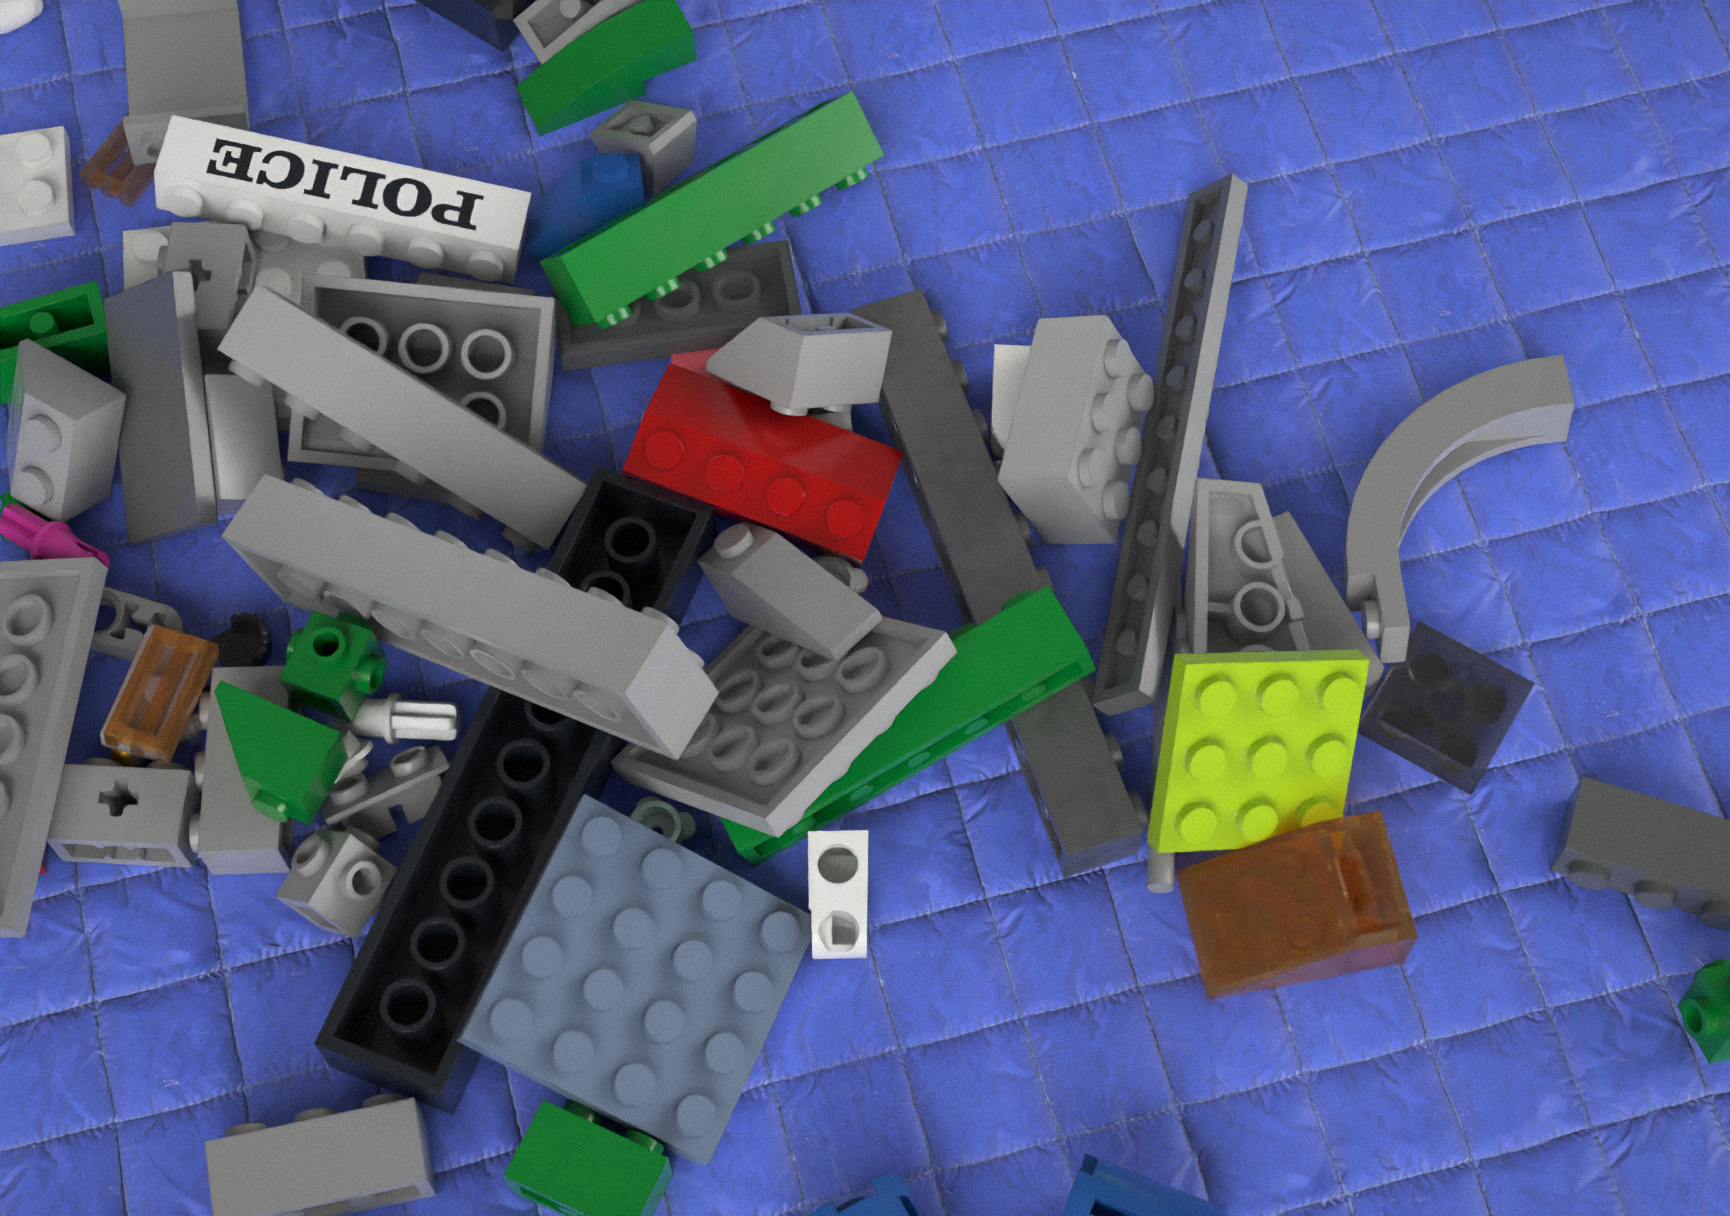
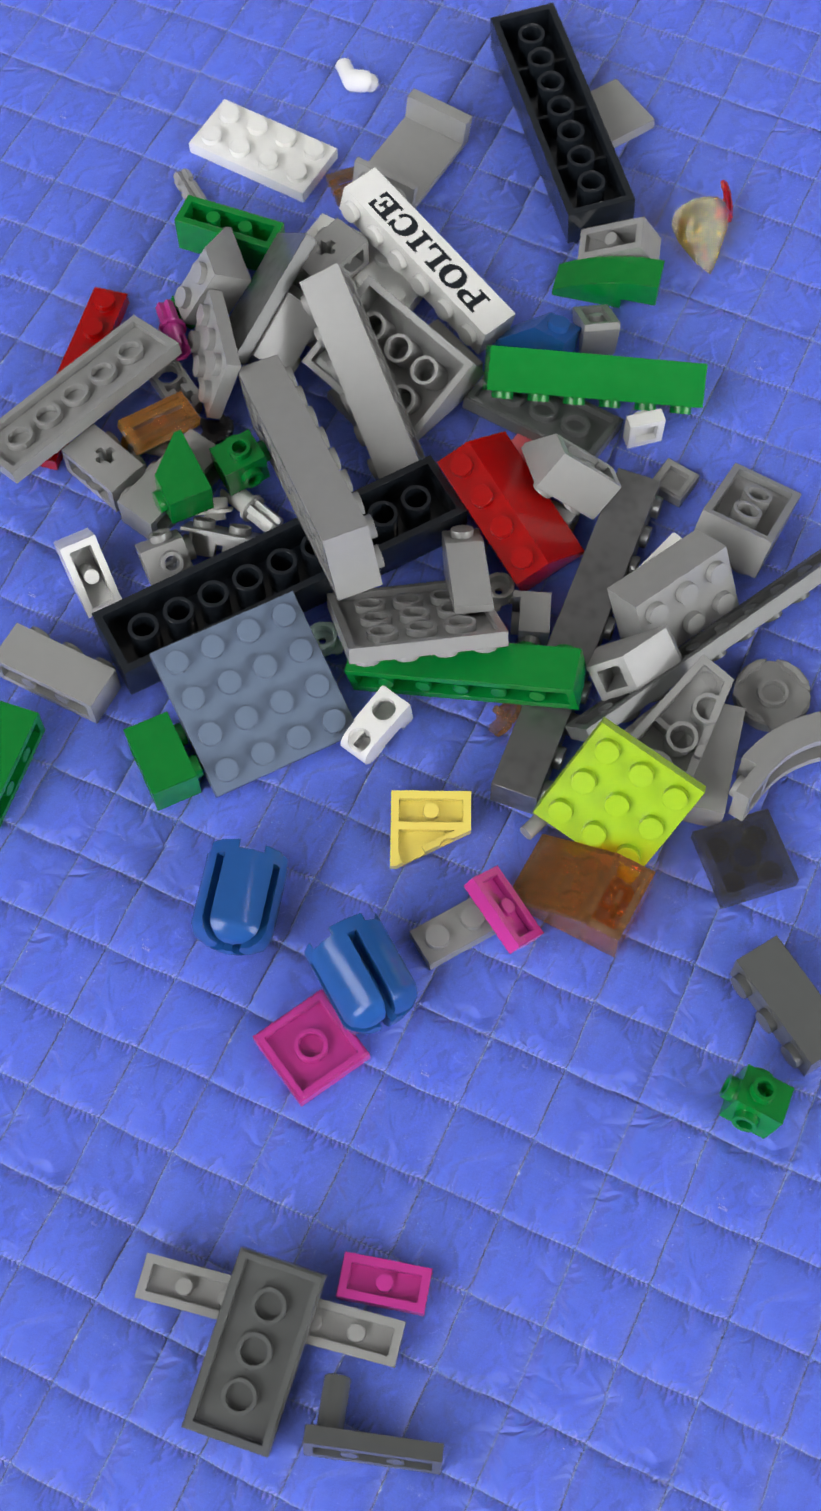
camera: 40 degrees right, 0 degrees up
none -> white slope [53,528,122,618]
none -> light grey plate [187,289,241,419]
none -> light yellow wing [390,790,471,869]
none -> light grey plate [409,898,496,970]
none -> dark pink plate [464,865,544,954]
none -> clear orange plant [488,703,522,737]
none -> light grey brick [510,590,552,646]
none -> light grey slope [587,624,682,701]
none -> white plate [623,408,666,449]
none -> light grey tile [653,458,700,507]
none -> light grey slope [694,462,801,578]
none -> light grey tile [732,659,811,732]

